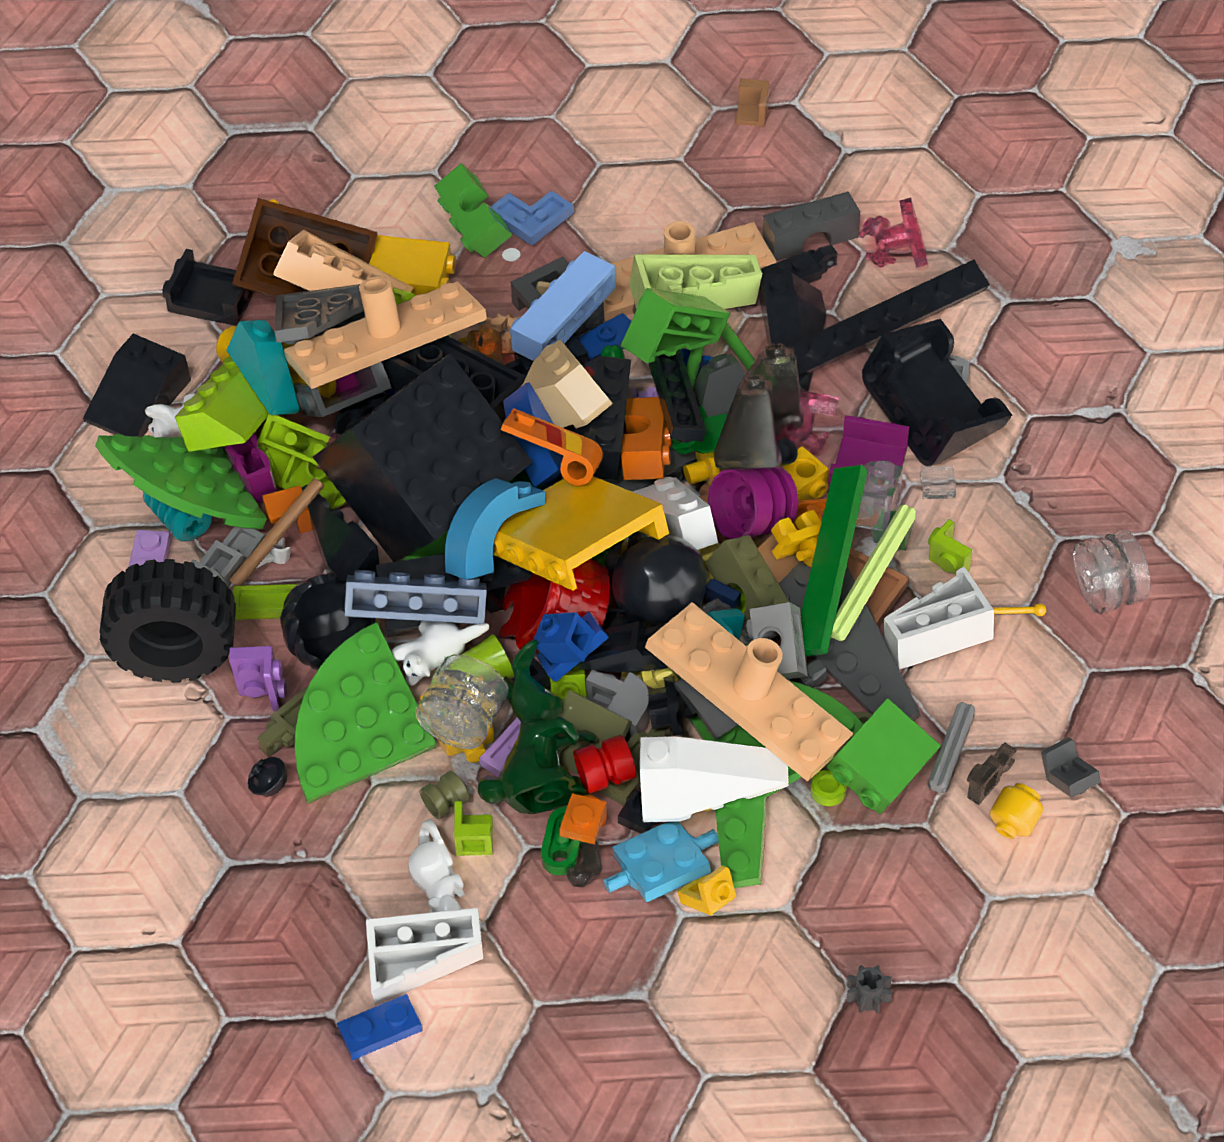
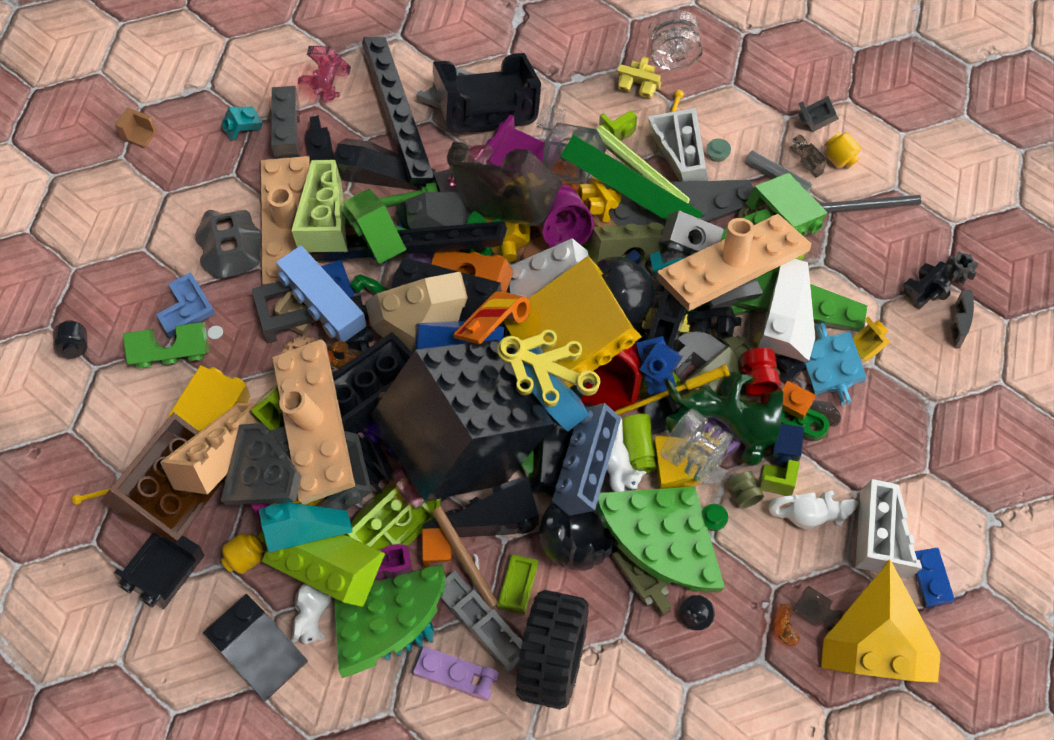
camera: 75 degrees left, 10 degrees up
medium lavender bracket [229,646,287,711] -> none
none -> black head [53,320,88,359]
none -> dark grey piece [196,210,262,278]
none -> teal bracket [222,106,263,140]
none -> light yellow plant [497,330,600,407]
none -> yellow piece [572,363,730,429]
none -> light yellow hips [618,57,662,99]
none -> green plate [702,504,728,531]
none -> sand green plate [707,138,731,162]
none -> dark blue brick [770,424,804,468]
none -> dark grey bar [773,195,922,215]
none -> clear orange arm [773,604,800,646]
none -> clear smoke plate [793,586,845,631]
none -> yellow wedge [821,559,940,683]
none -> black hips [904,261,951,309]
none -> dark grey slope [950,290,974,349]

